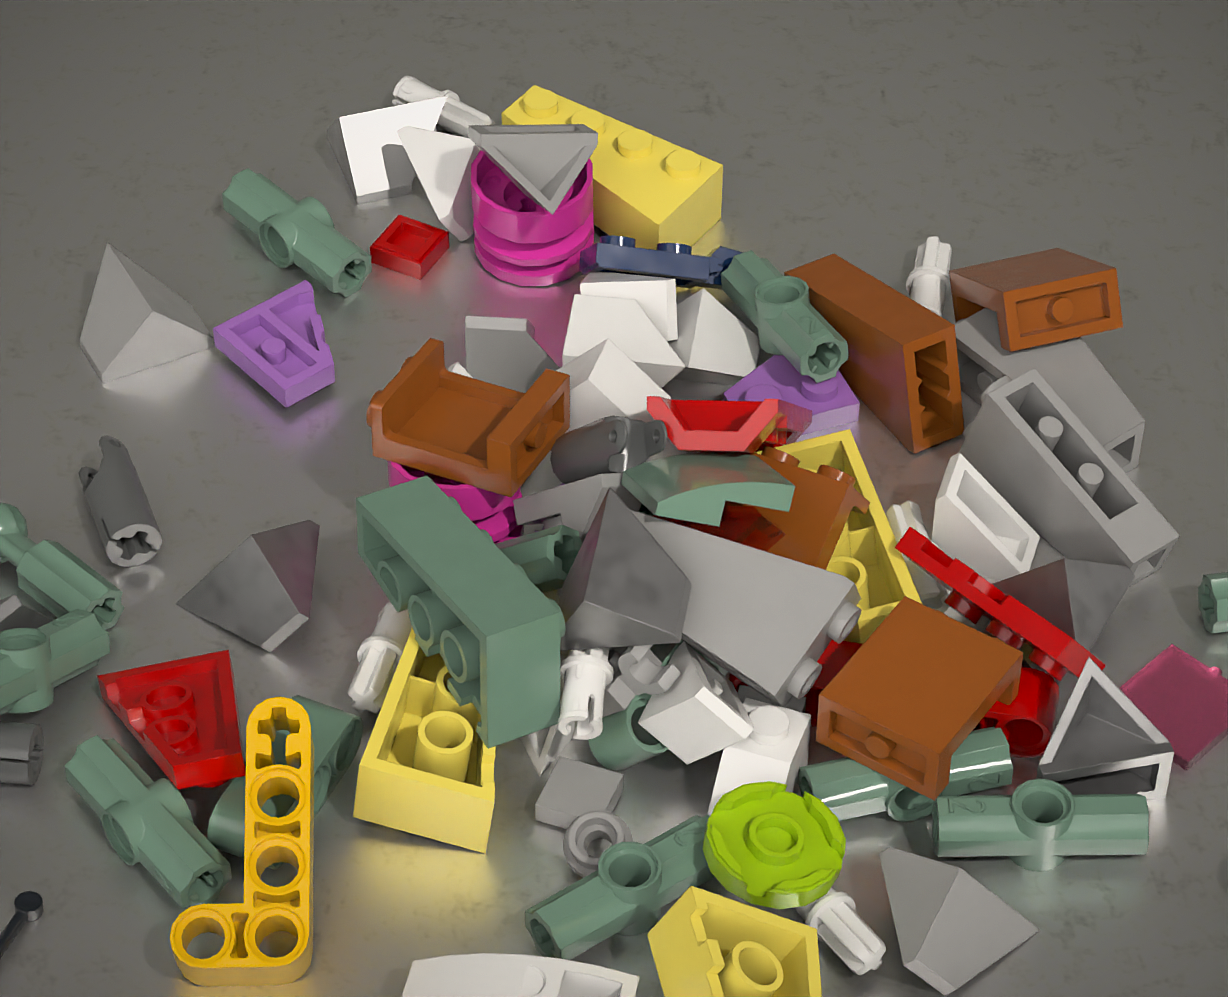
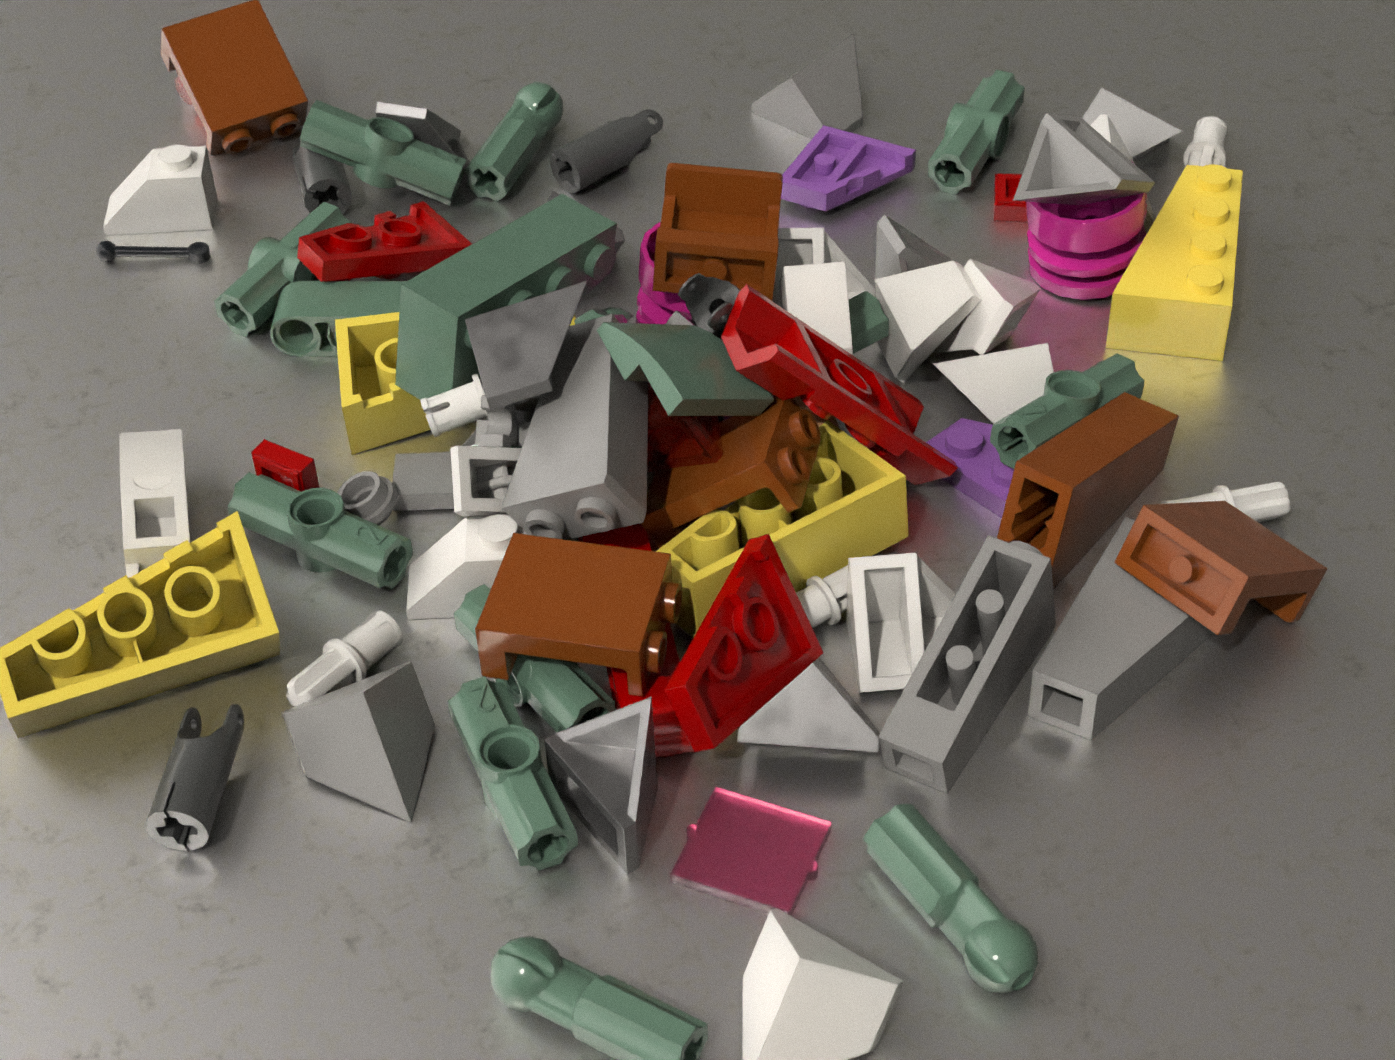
camera: 70 degrees right, 0 degrees up
yellow beam [170,696,314,987] -> none
dark blue hinge [579,235,743,290] -> none
lime tile [702,781,846,909] -> none
none -> red tile [251,439,320,492]

